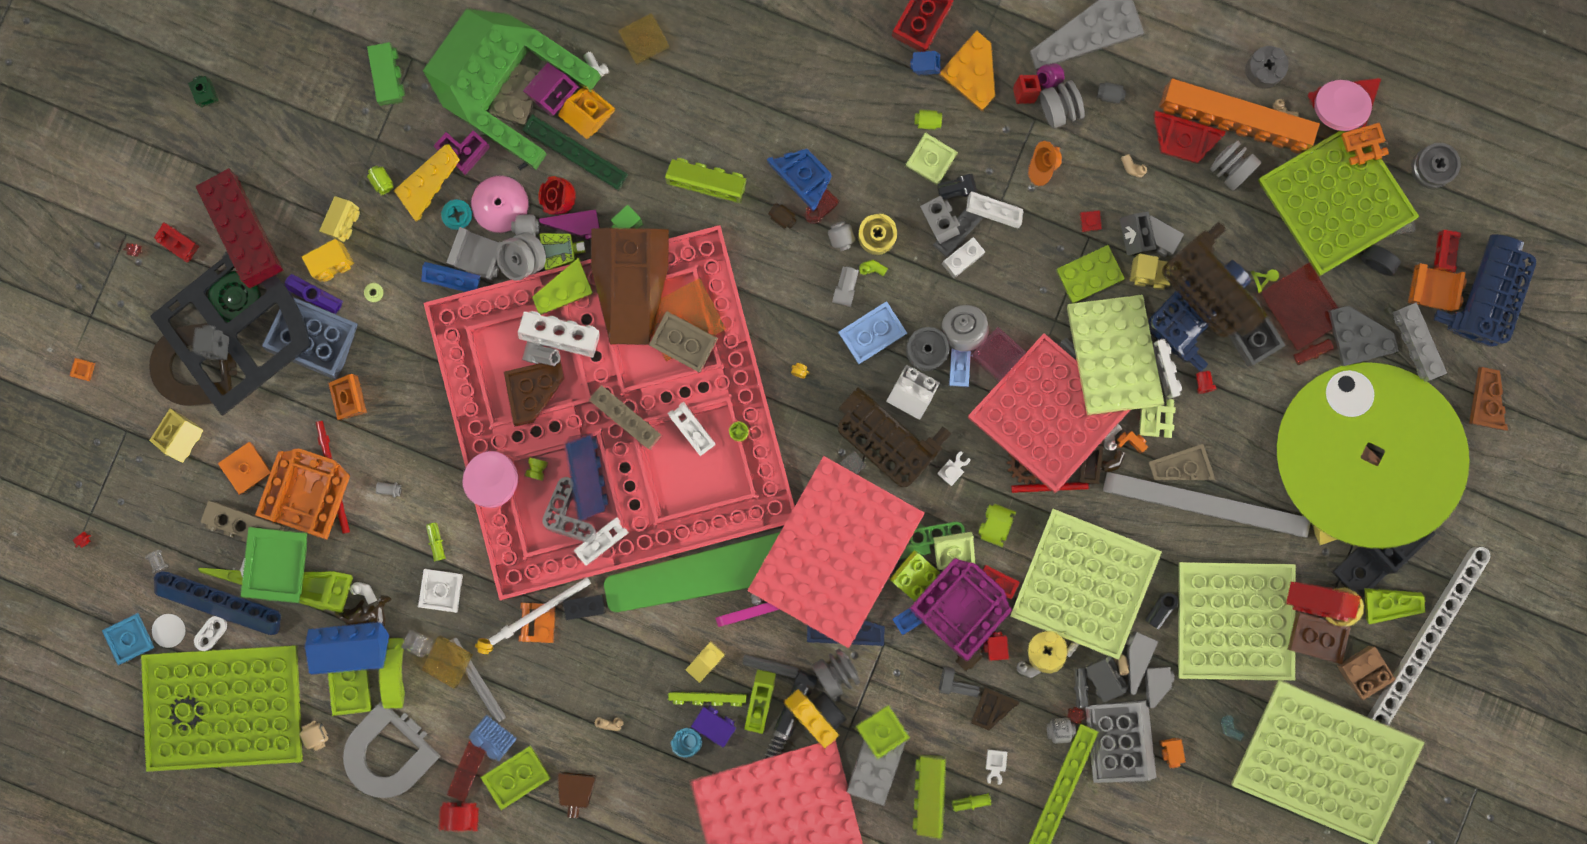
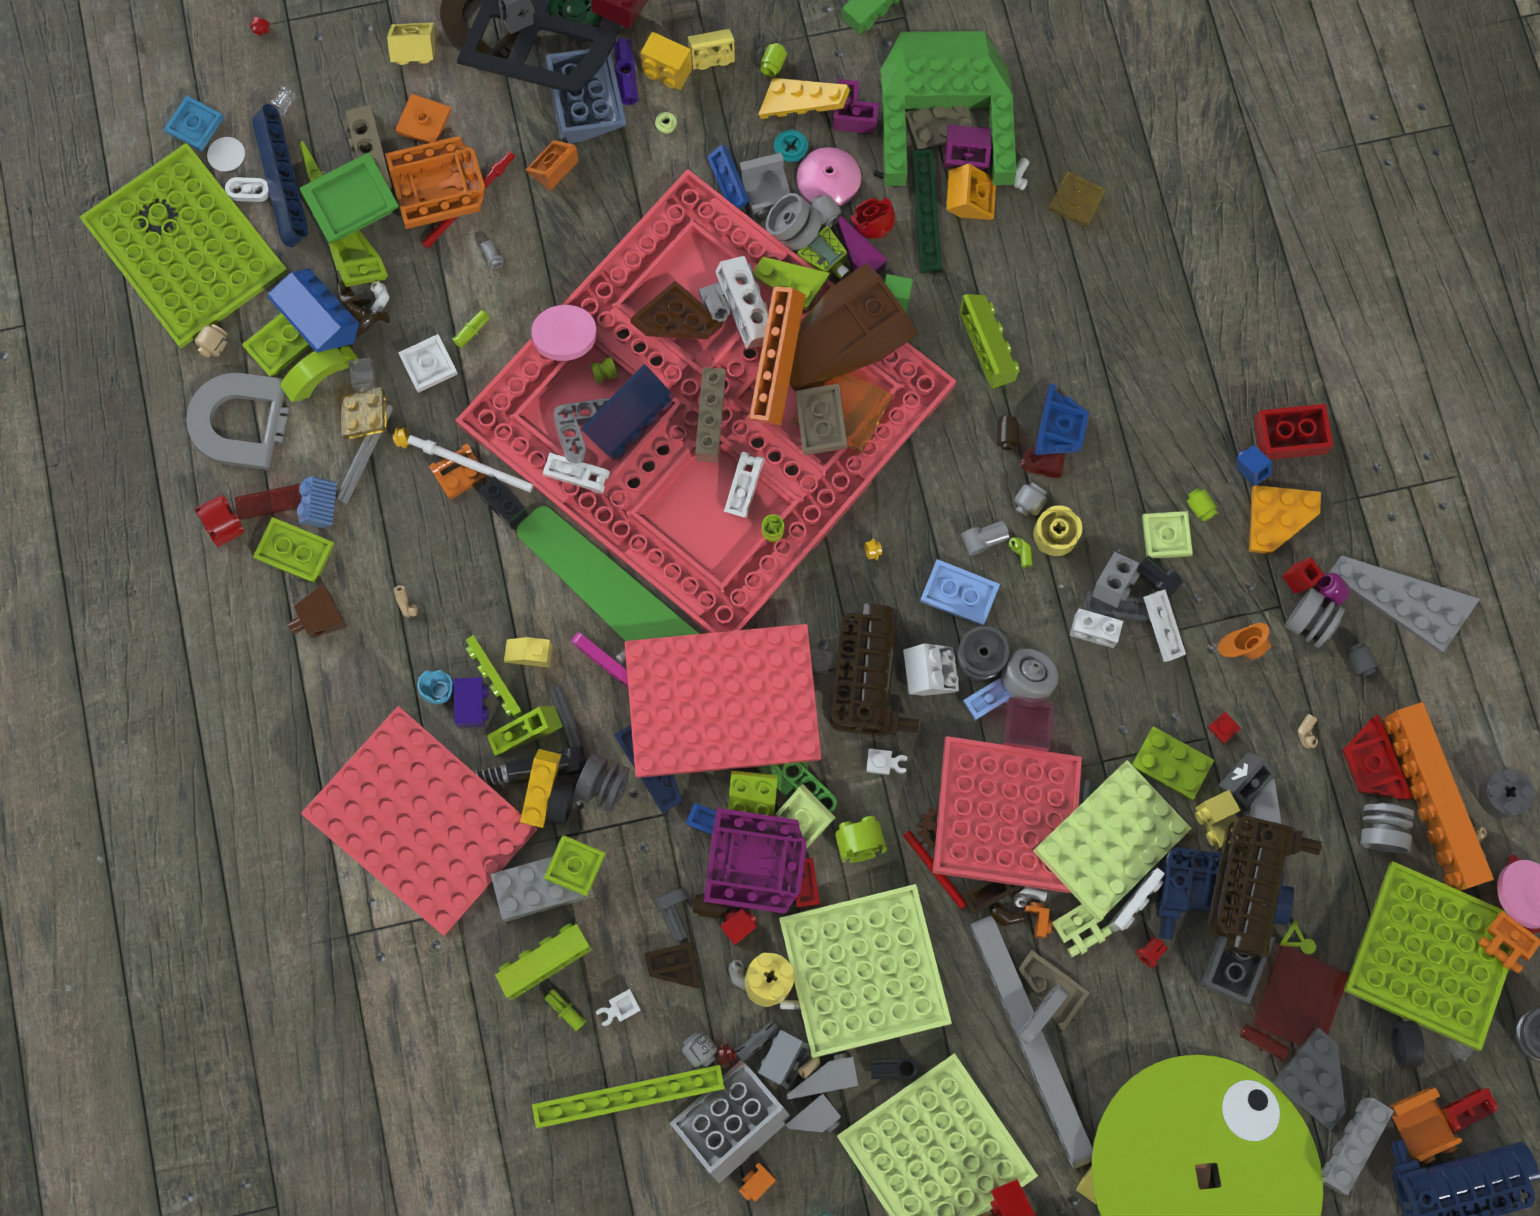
camera: 55 degrees right, 10 degrees down
none -> orange brick [749,286,805,426]
none -> light grey beam [1017,984,1069,1044]

